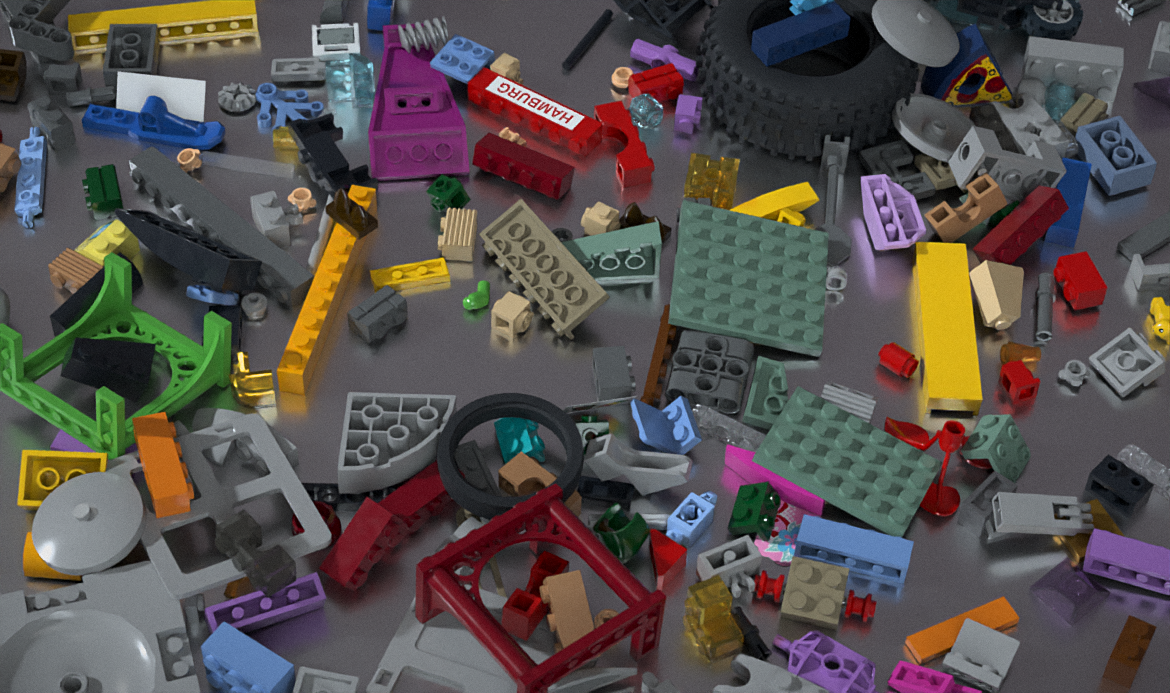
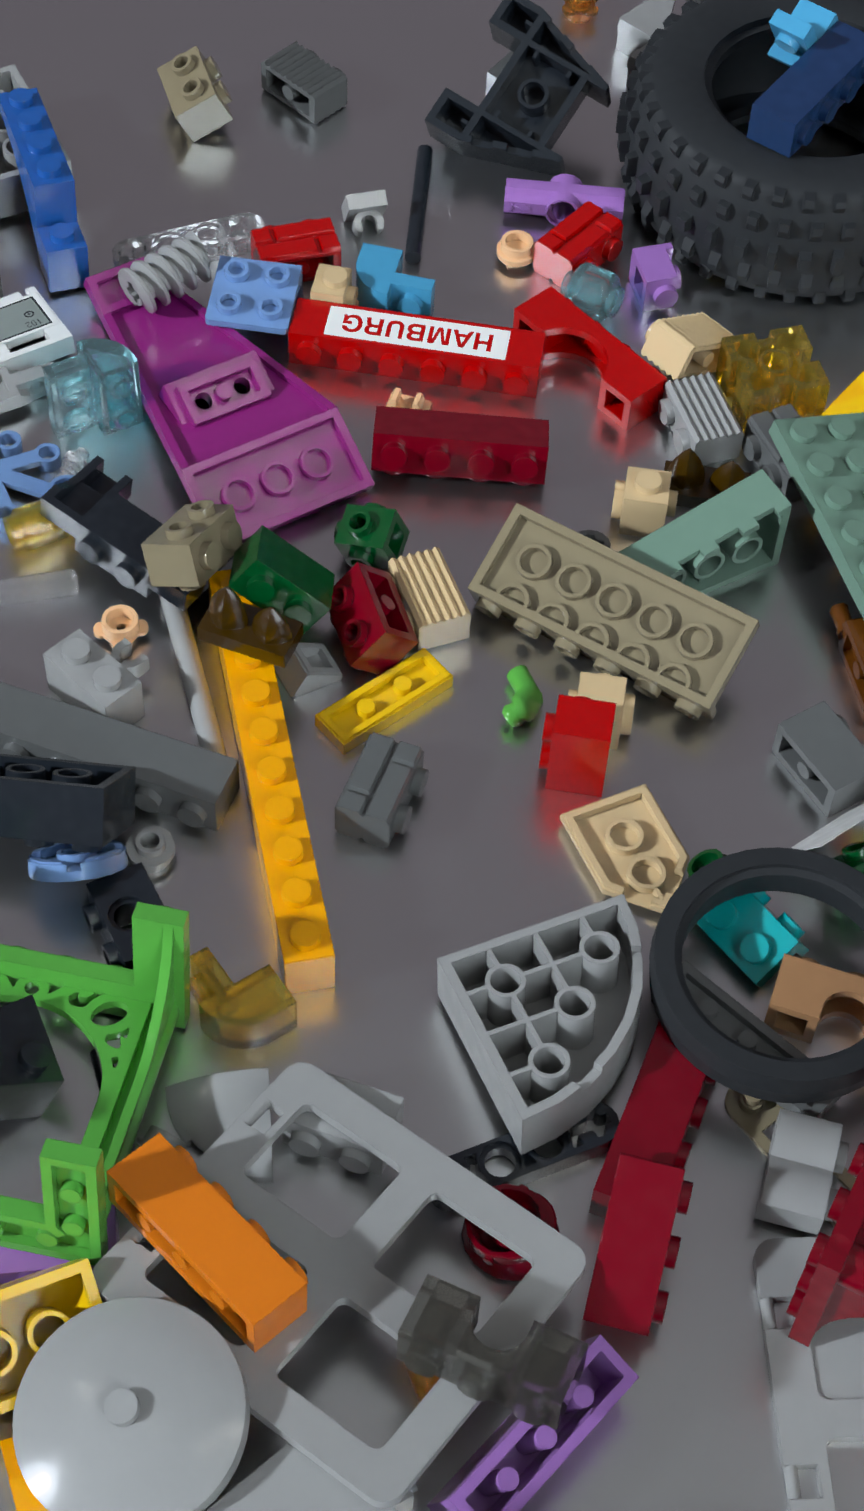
camera: 25 degrees left, 5 degrees up
none -> clear beam [112,212,265,267]
none -> dark tan brick [141,500,242,591]
none -> dark green brick [229,525,335,633]
none -> red brick [250,217,341,282]
none -> light grey slope [274,642,343,697]
none -> dark red brick [329,562,419,675]
none -> light grey tile [341,189,388,237]
none -> dark azure brick [356,243,435,316]
none -> red brick [539,694,617,797]
none -> tan tile [559,784,690,914]
none -> tan brick [641,312,739,380]
none -> light grey brick [658,372,744,465]

